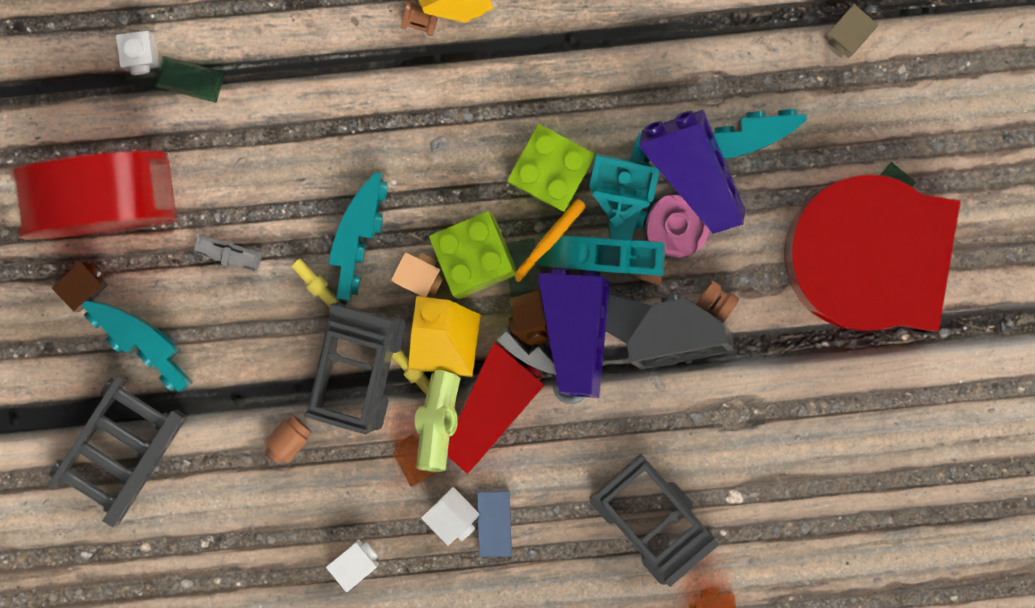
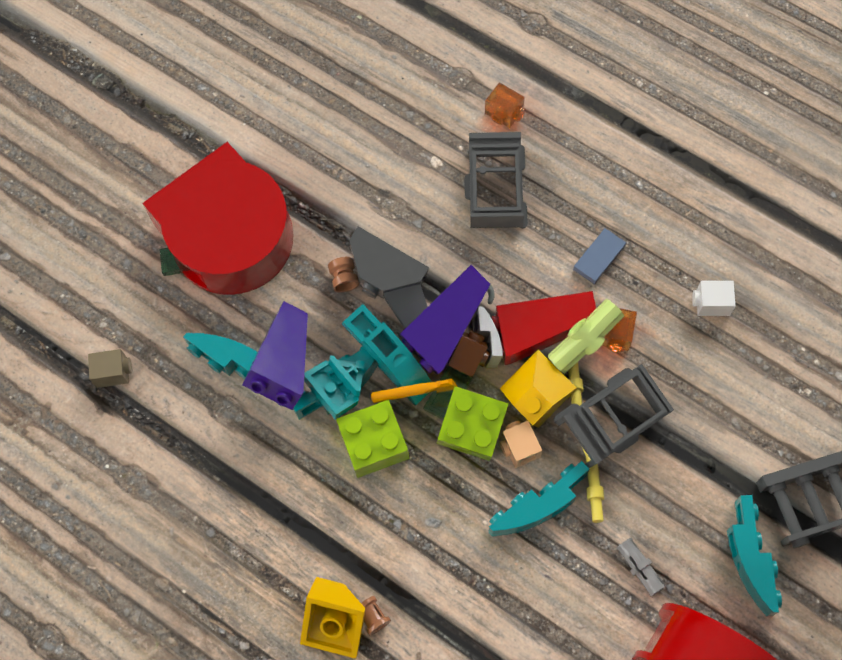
camera: 135 degrees left, 20 degrees down
reddish brown brick [52,261,108,312] -> none
nougat brick [264,415,311,464] -> none
white brick [421,487,480,546] -> none
bright pink tile [645,193,709,258] -> none

